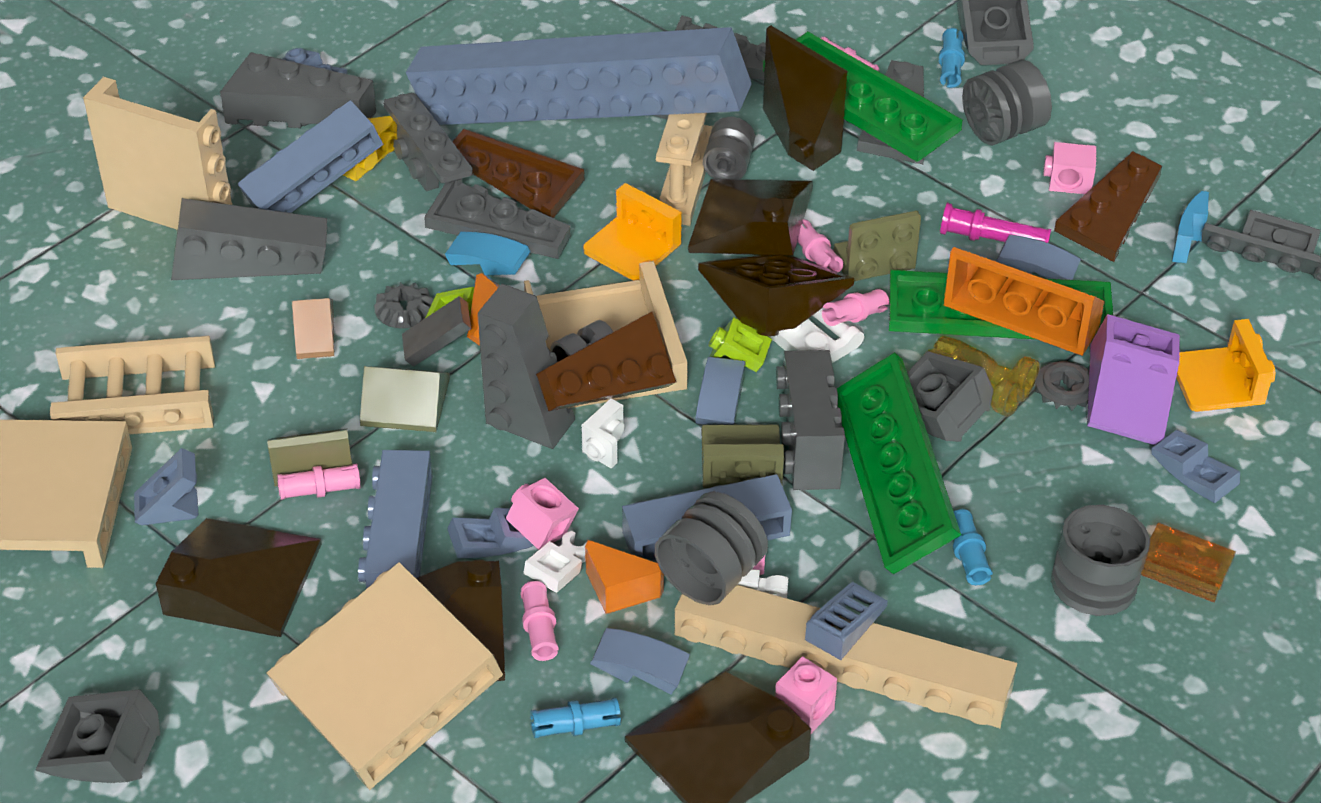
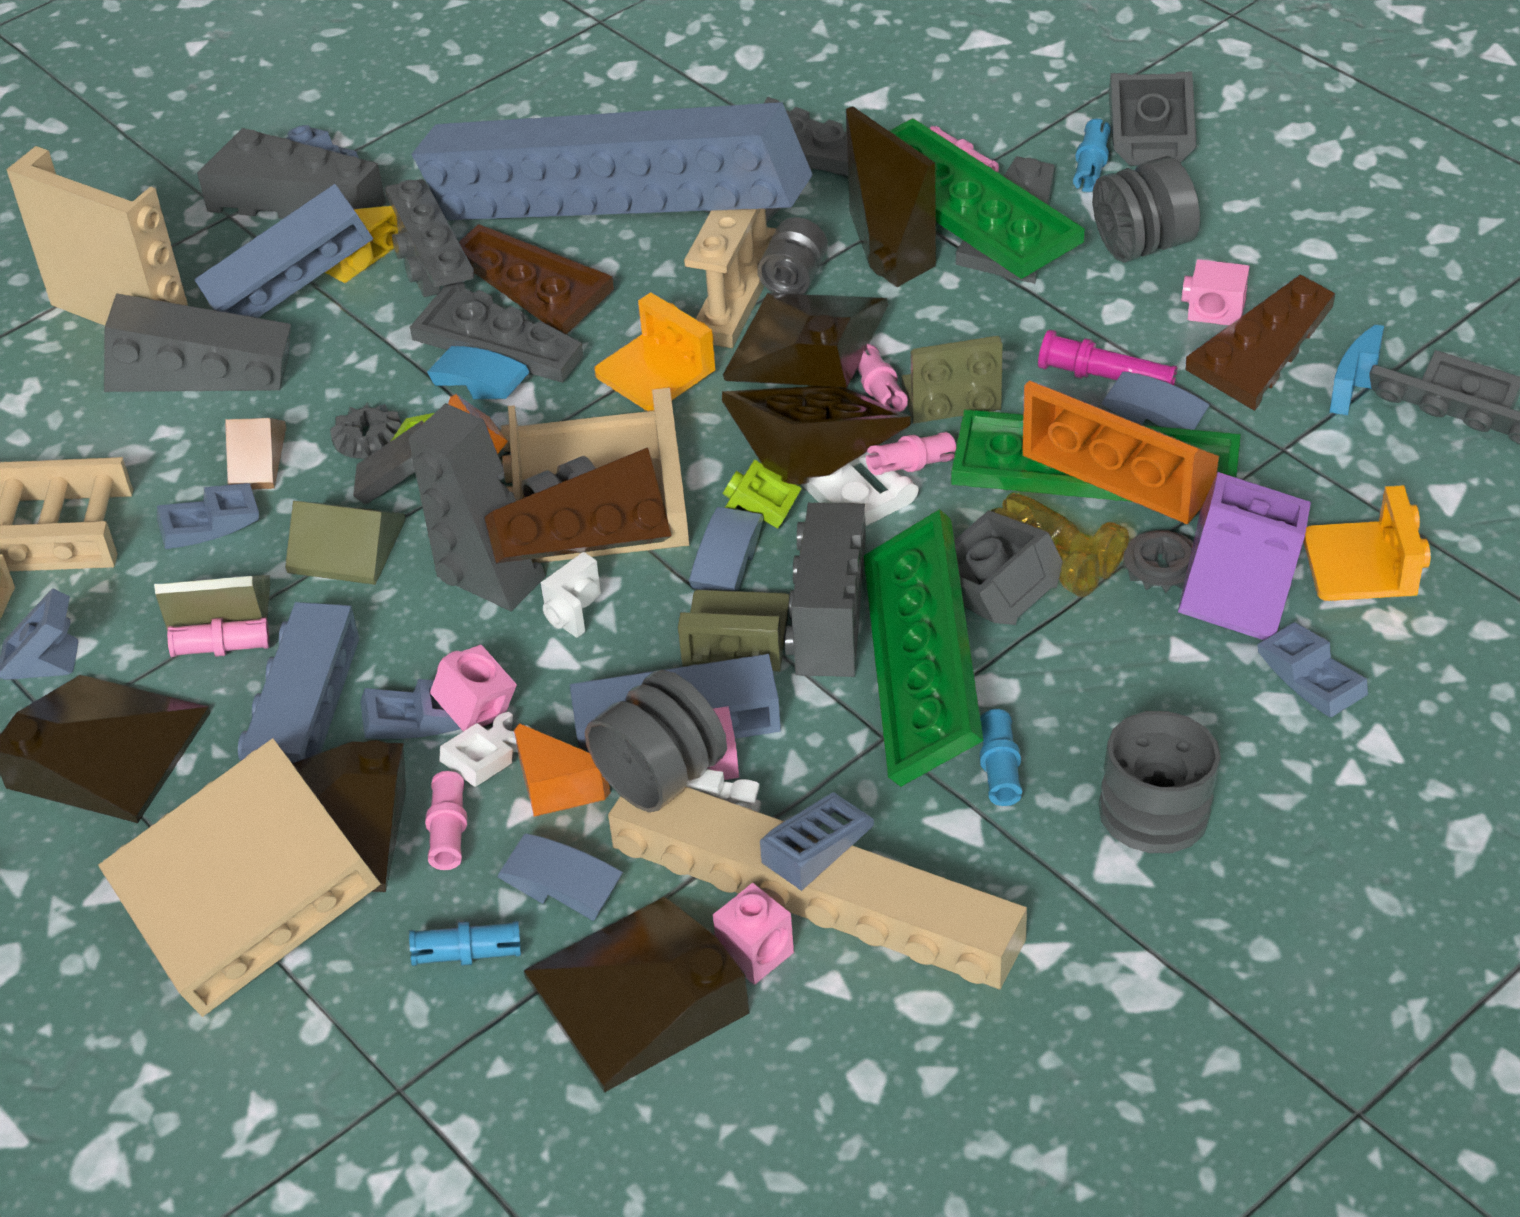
camera: 10 degrees right, 0 degrees up
clear orange plate [1141,523,1236,603] -> none
none -> sand blue slope [157,483,259,549]

